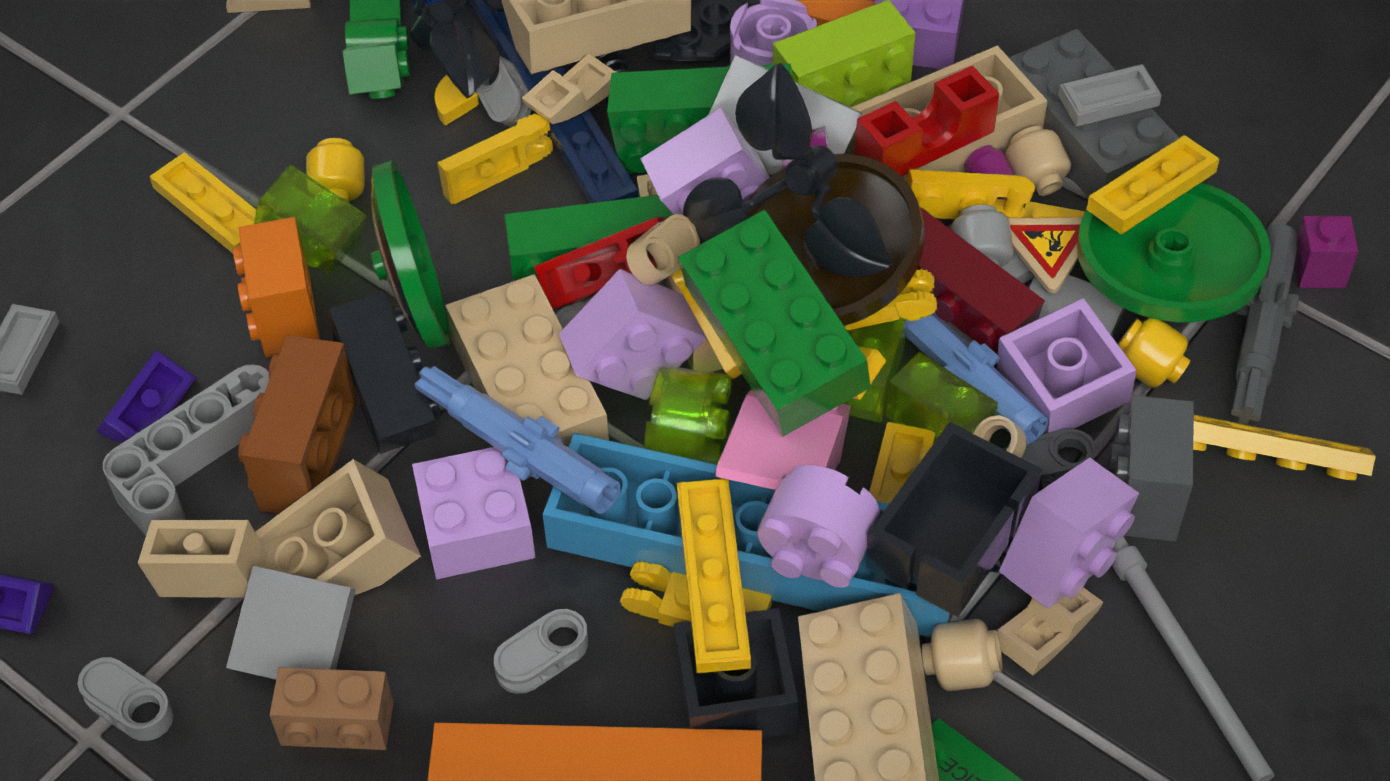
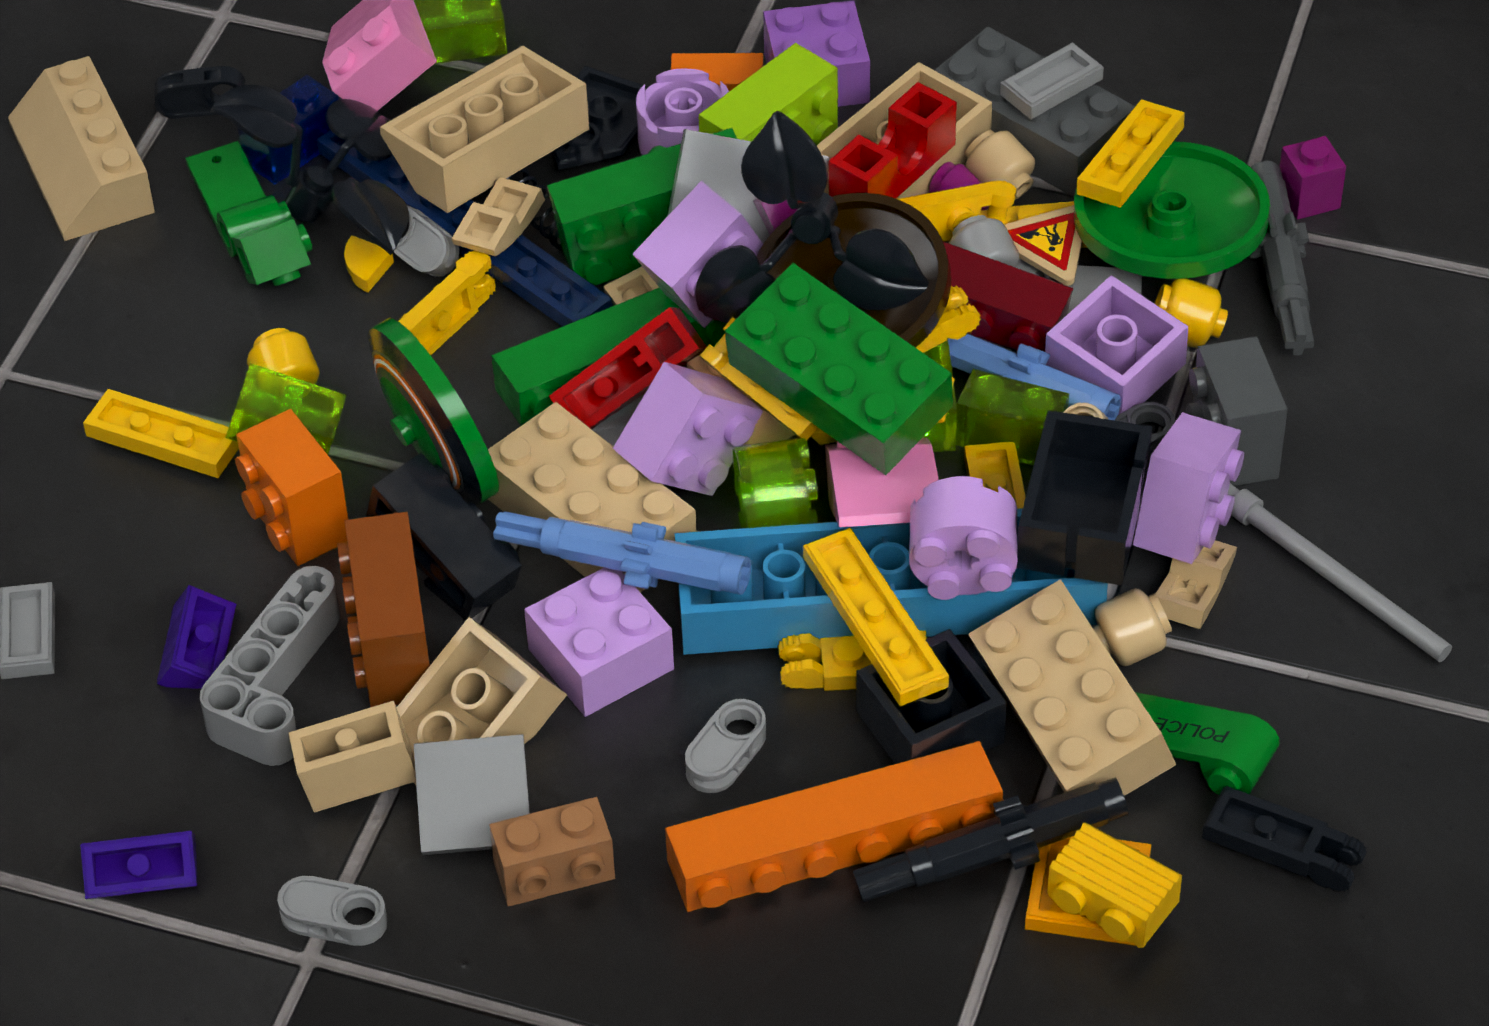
camera: 20 degrees left, 5 degrees down
tan piece [626,213,700,286] -> none
yellow plate [1193,415,1376,480] -> none

